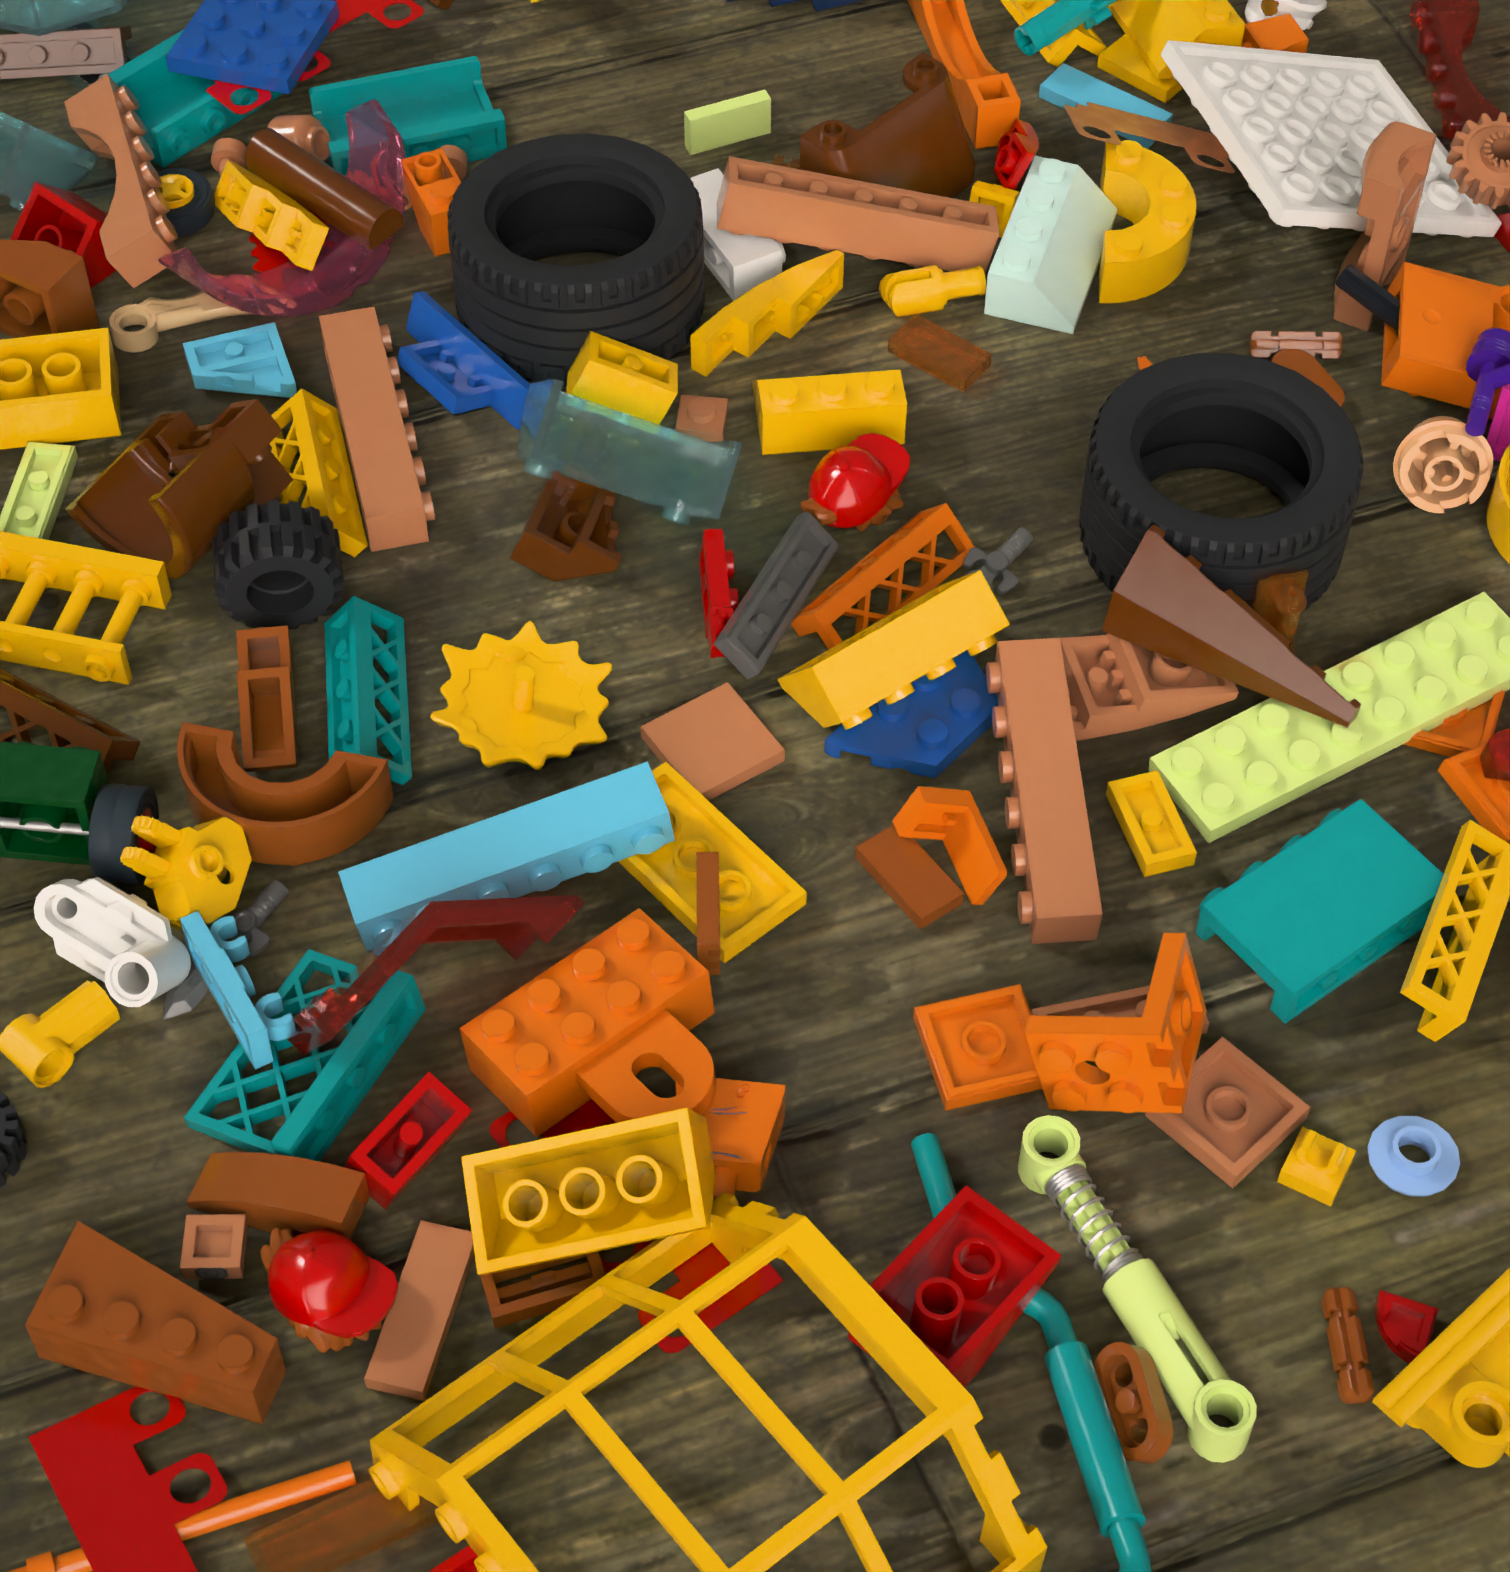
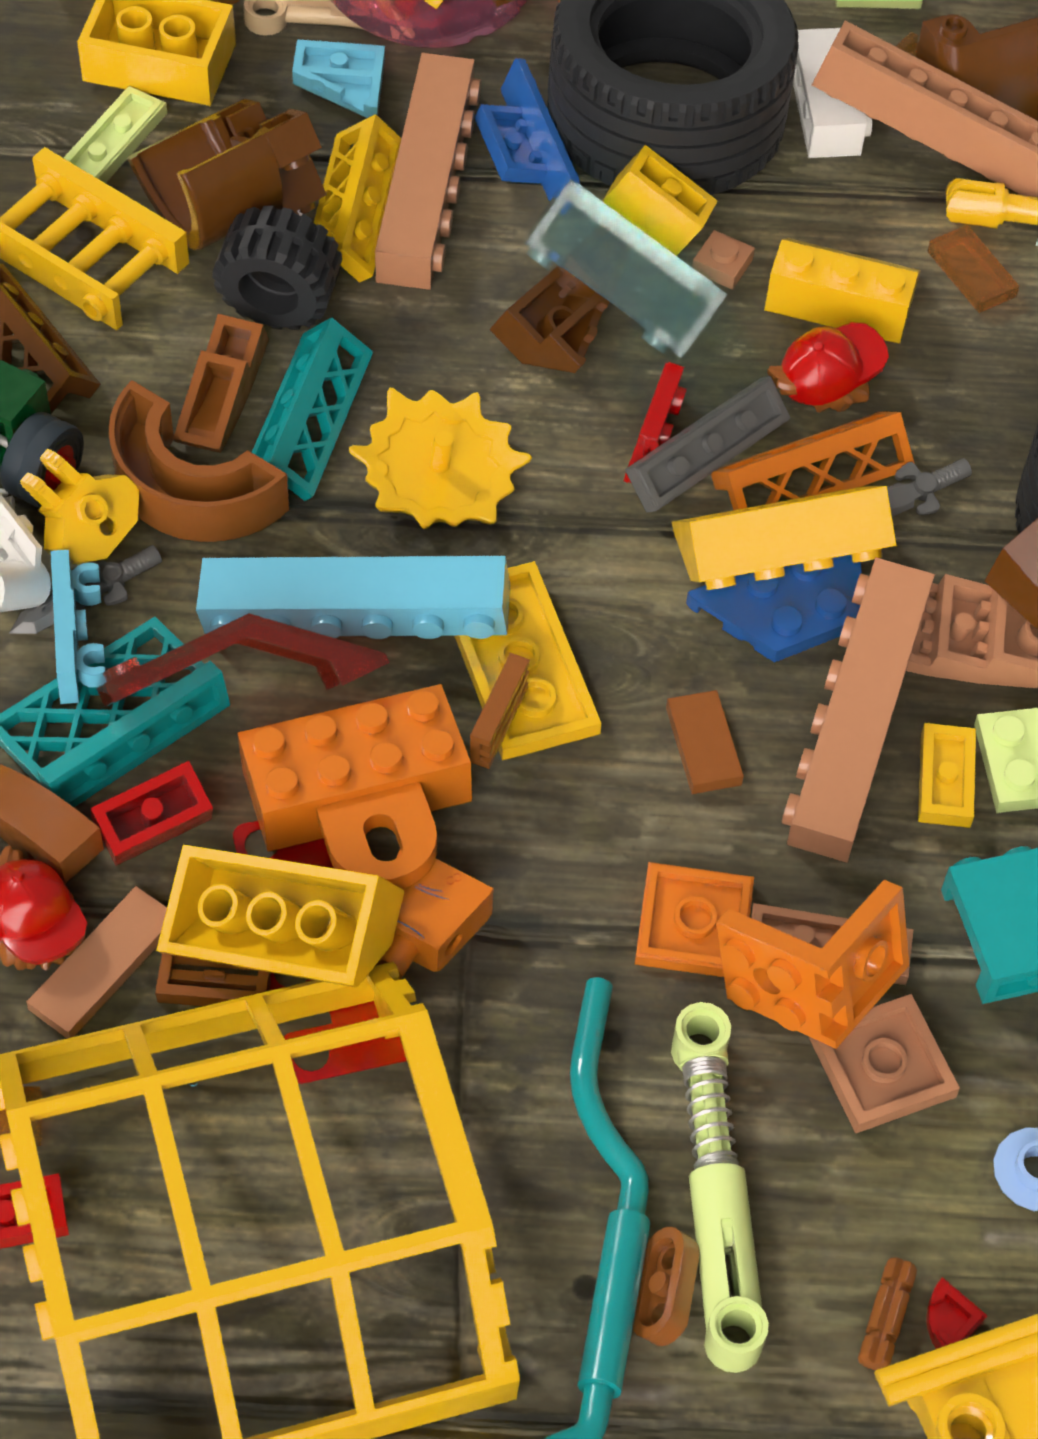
camera: 20 degrees right, 5 degrees up
nougat tile [641,682,785,801] -> none
yellow slope [690,250,844,377] -> none
red slope [848,1185,1061,1388] -> none
orange bracket [892,786,1007,905] -> none
yellow tile [1277,1126,1356,1207] -> none

